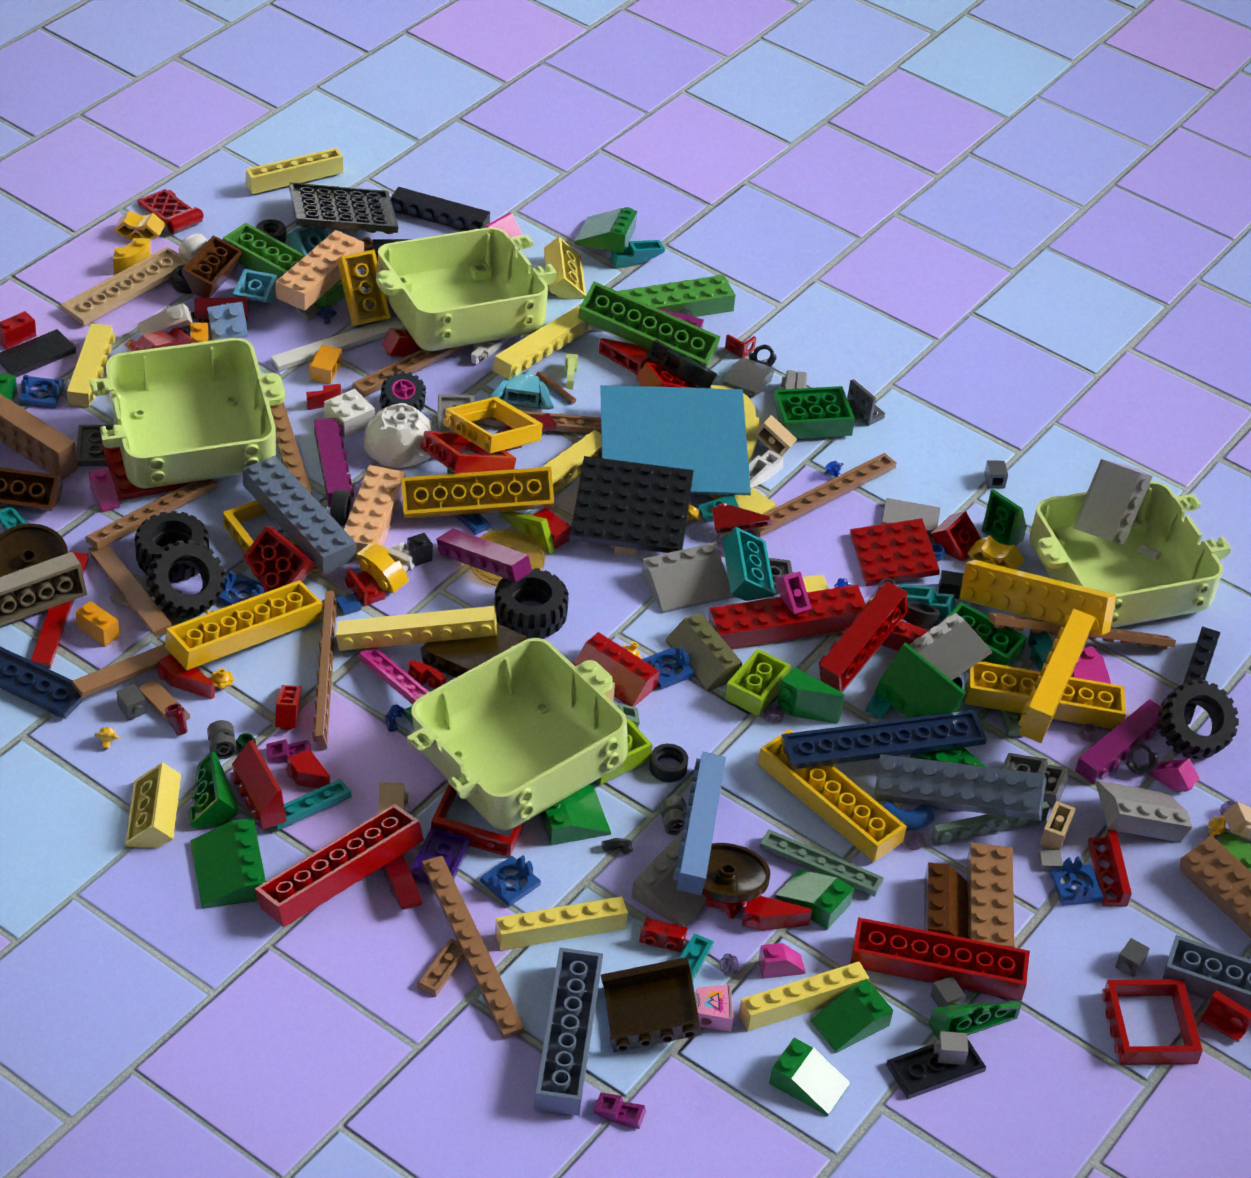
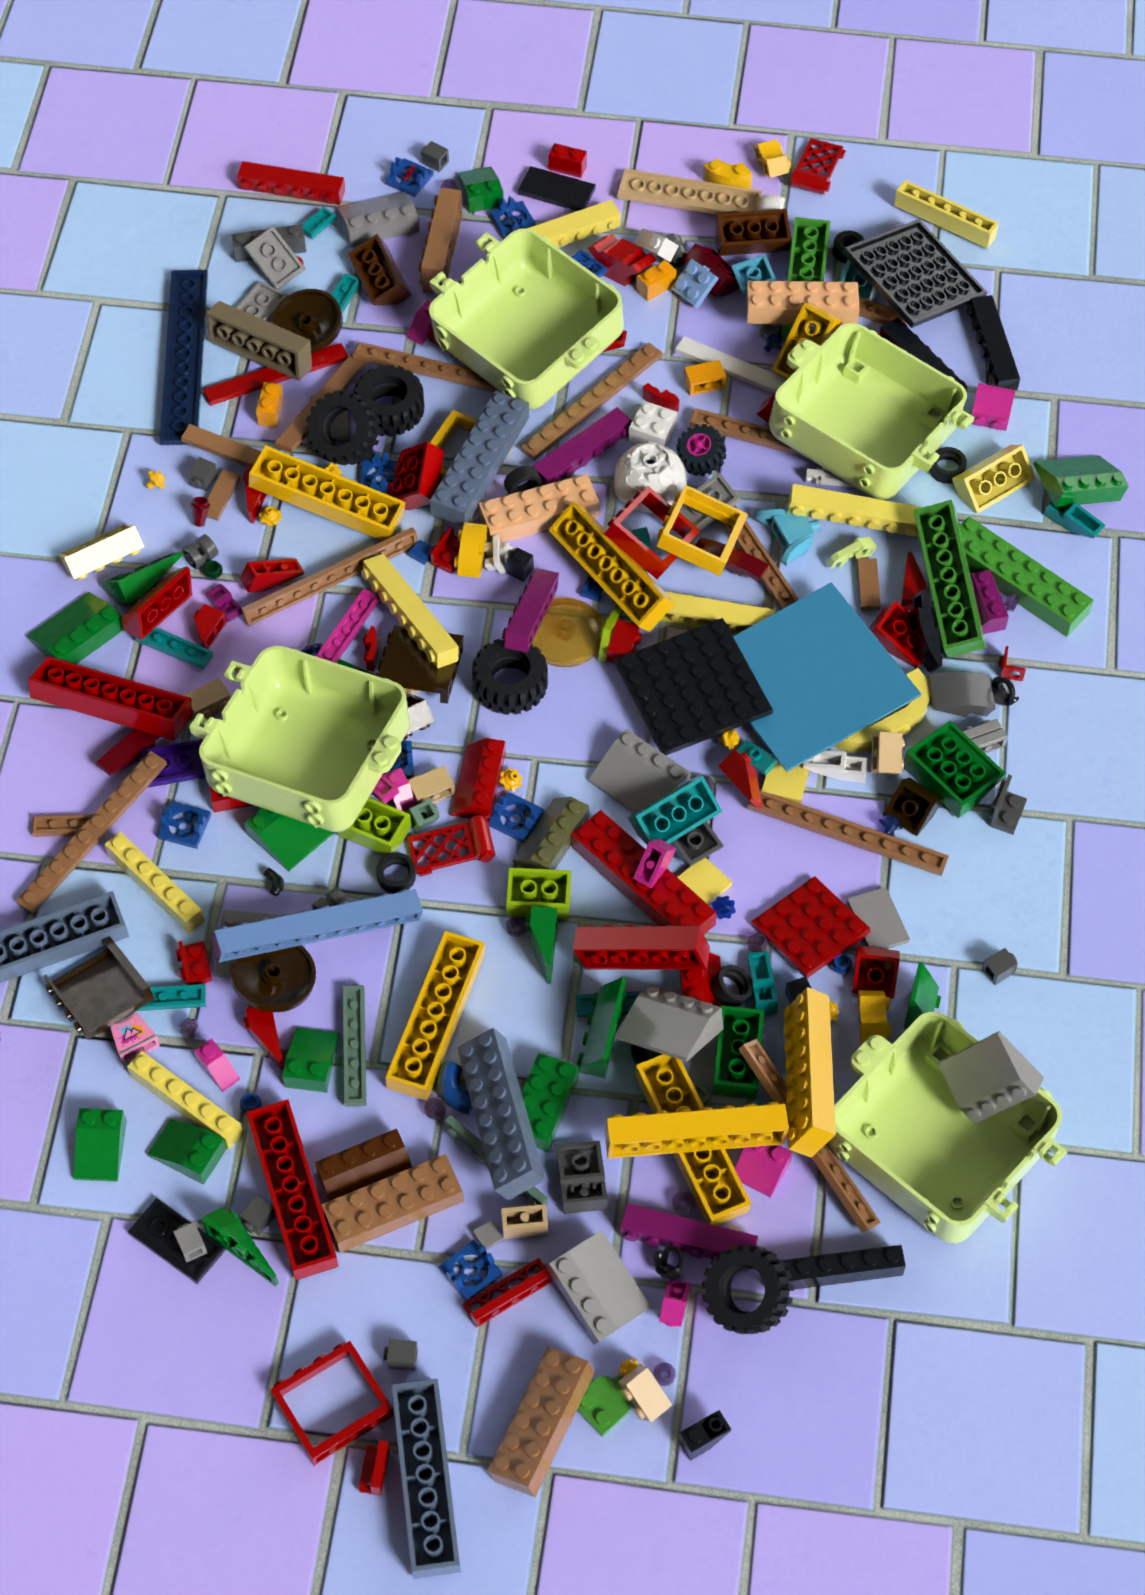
camera: 65 degrees right, 15 degrees up
dark orange bar [535,371,576,404] -> none
dark blue plate [781,710,987,770] -> none
light grey tile [1136,545,1161,560] -> none
none -> blue plate [240,1093,262,1114]
none -> red piece [407,815,496,877]
none -> medium nougat tile [857,558,881,610]
none -> dark brown slope [883,777,944,836]

